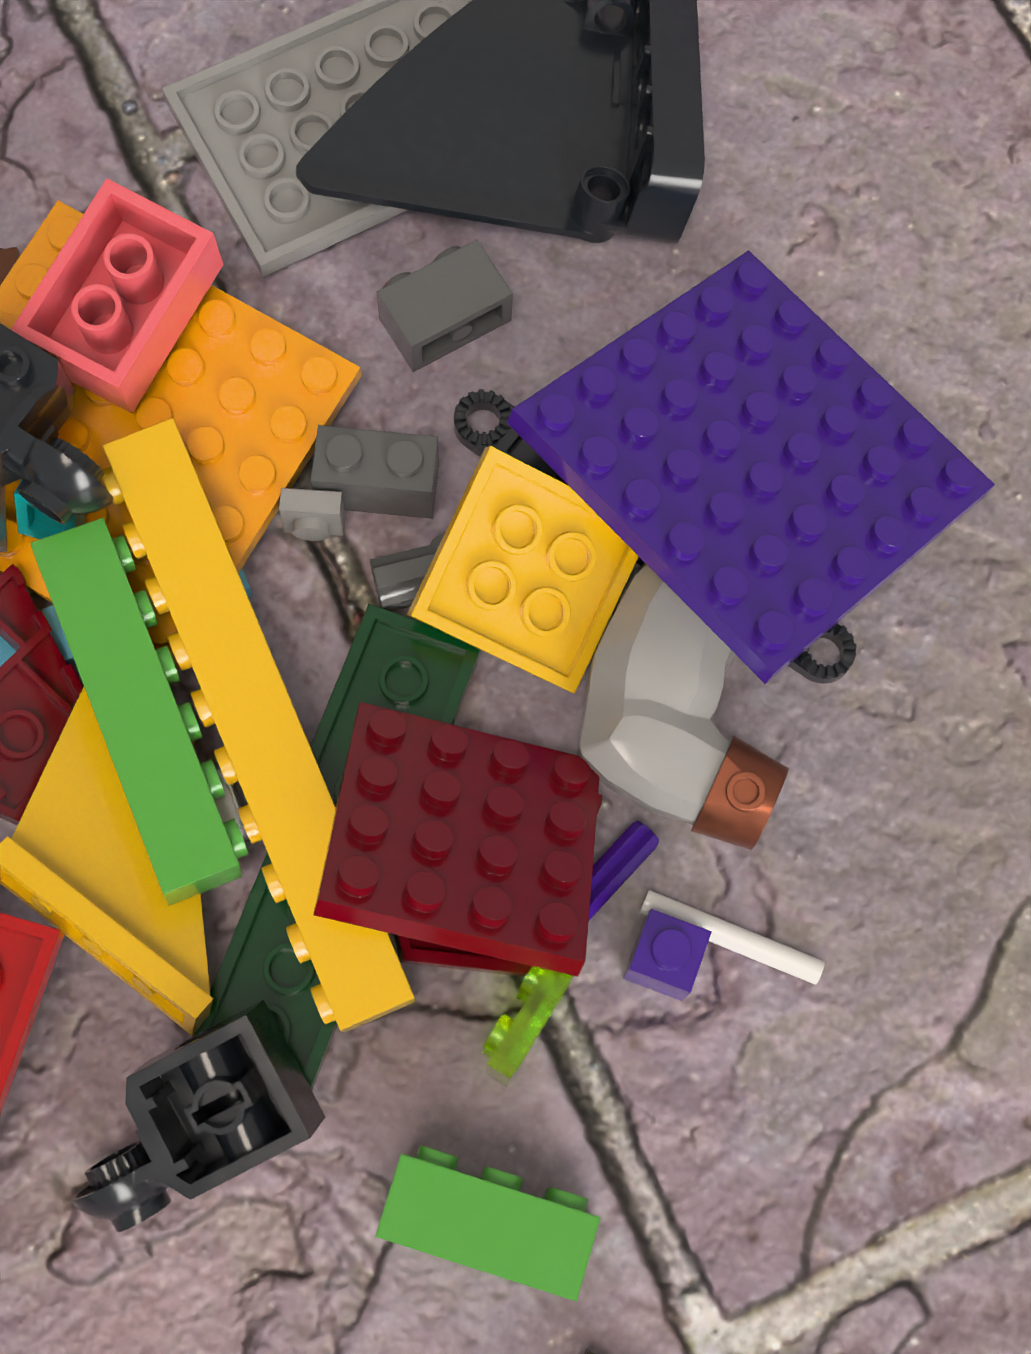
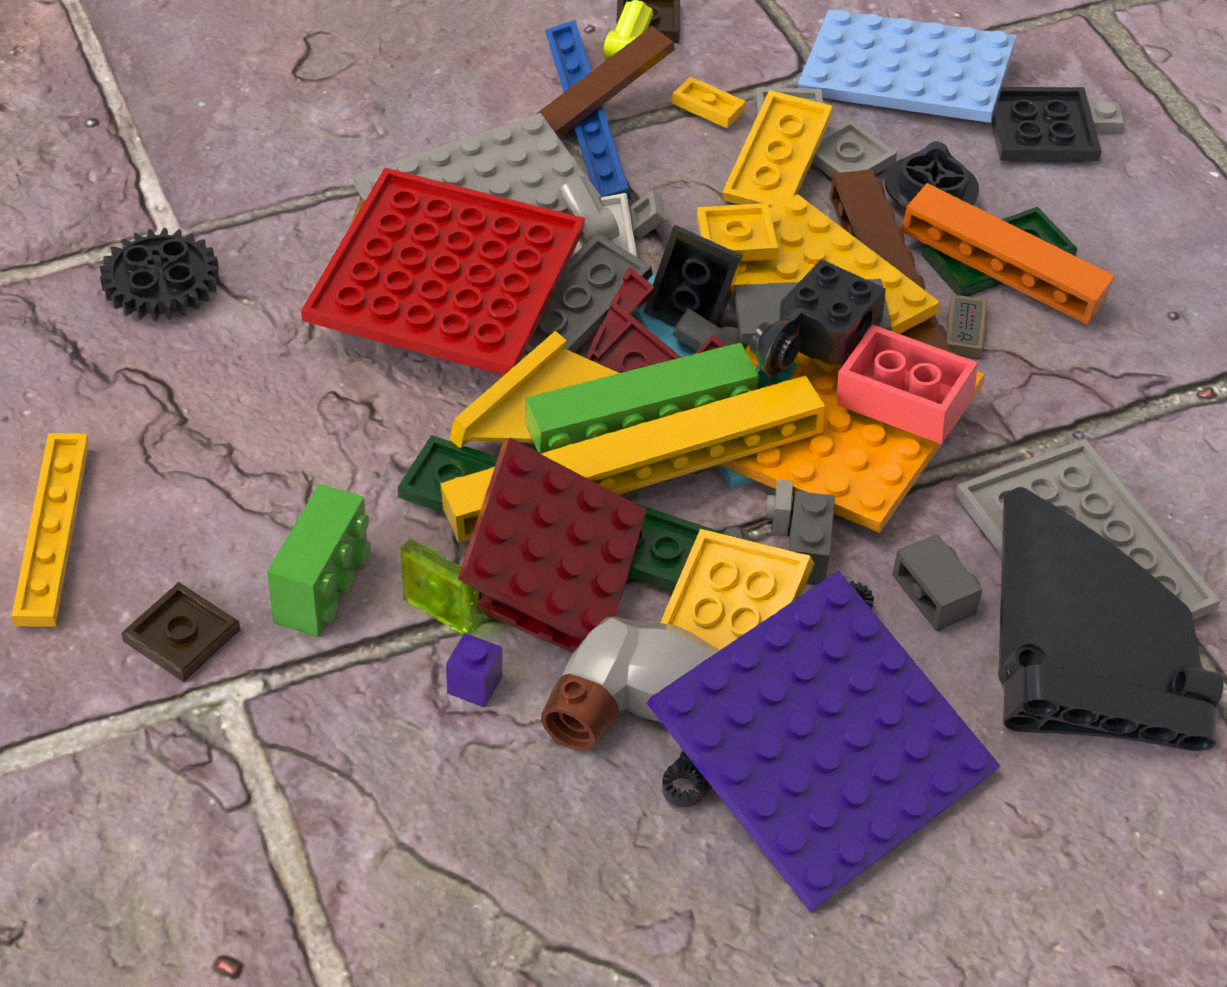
camera: 95 degrees right, 25 degrees down
black brick [70,1000,325,1232] -> none
dark purple axle [589,821,659,920] -> none
white piece [640,890,825,985] -> none

